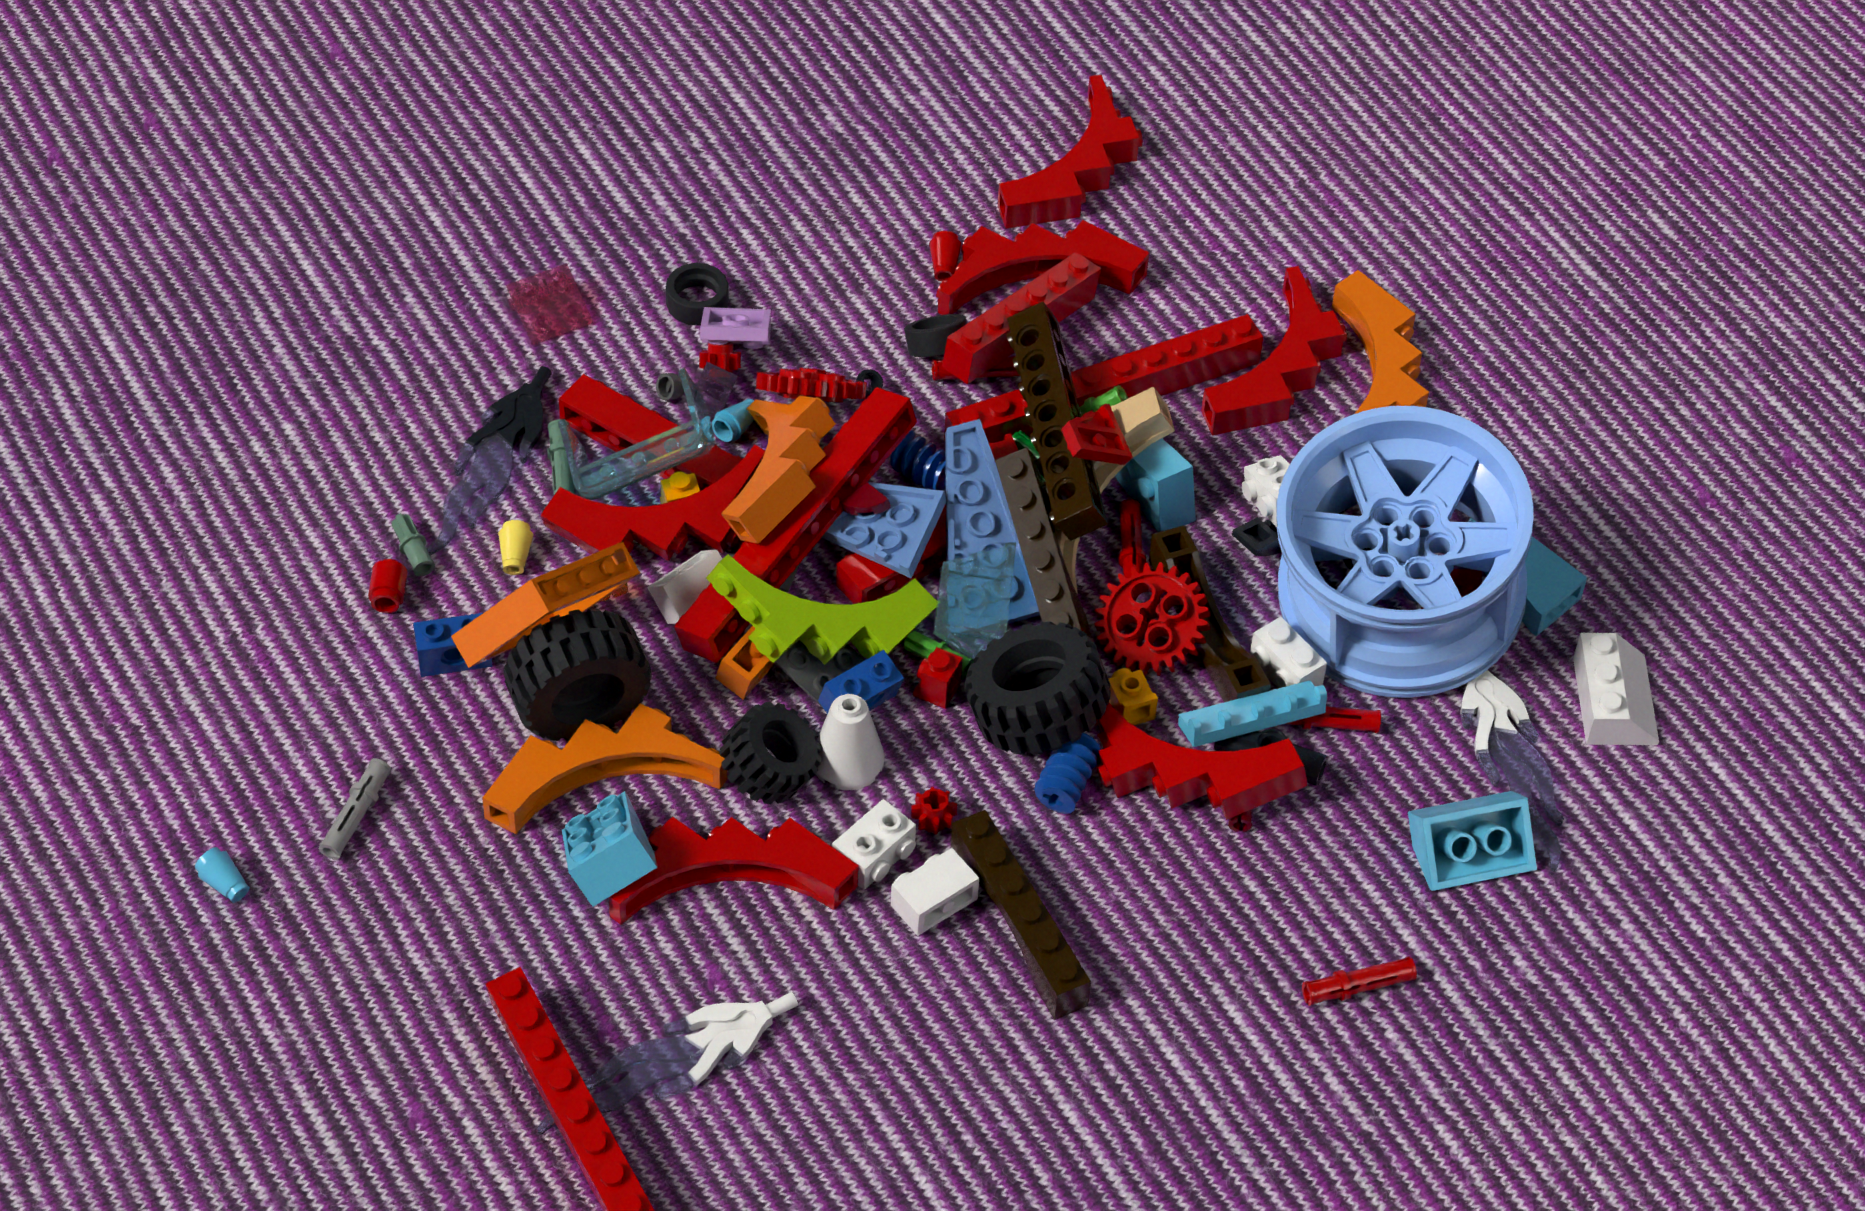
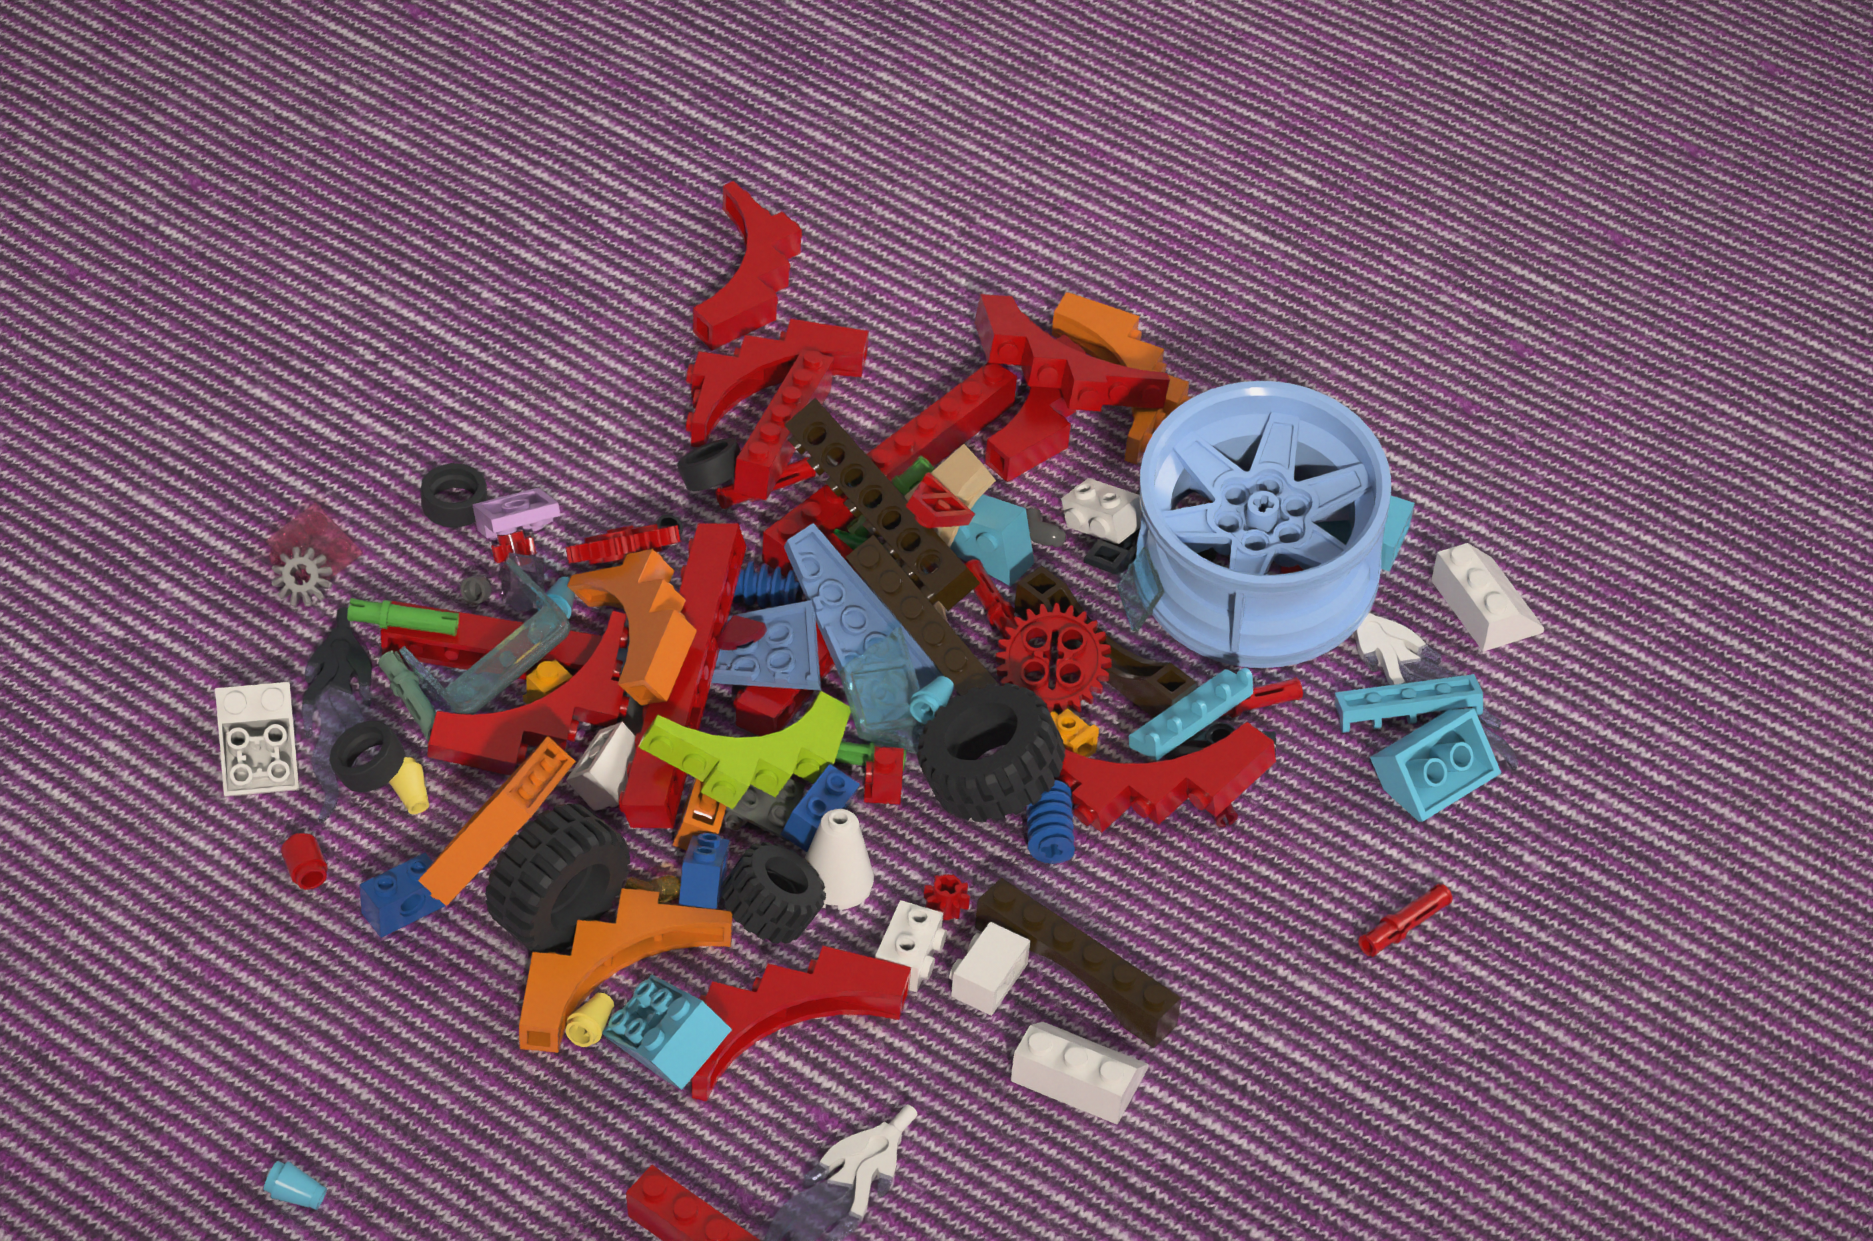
camera: 25 degrees left, 5 degrees down
light grey pin [318,758,391,860] -> none
sand green axle [391,513,435,576] -> none
red cone [929,231,962,281] -> none
white brick [1250,616,1327,688] -> none
none -> white slope [215,682,299,797]
none -> light grey gear [272,547,333,607]
none -> black tyre [329,720,405,793]
none -> bright green pin [347,598,459,636]
none -> light yellow cone [566,993,614,1047]
none -> clear yellow arm [625,875,681,904]
none -> blue brick [679,833,730,909]
none -> medium azure cone [910,676,954,724]
none -> red arch [974,294,1170,412]
none -> white slope [1011,1022,1149,1125]
none -> dark grey arm [1026,508,1066,548]
none -> clear light blue piece [1117,547,1165,632]
none -> medium azure hinge [1335,674,1483,733]

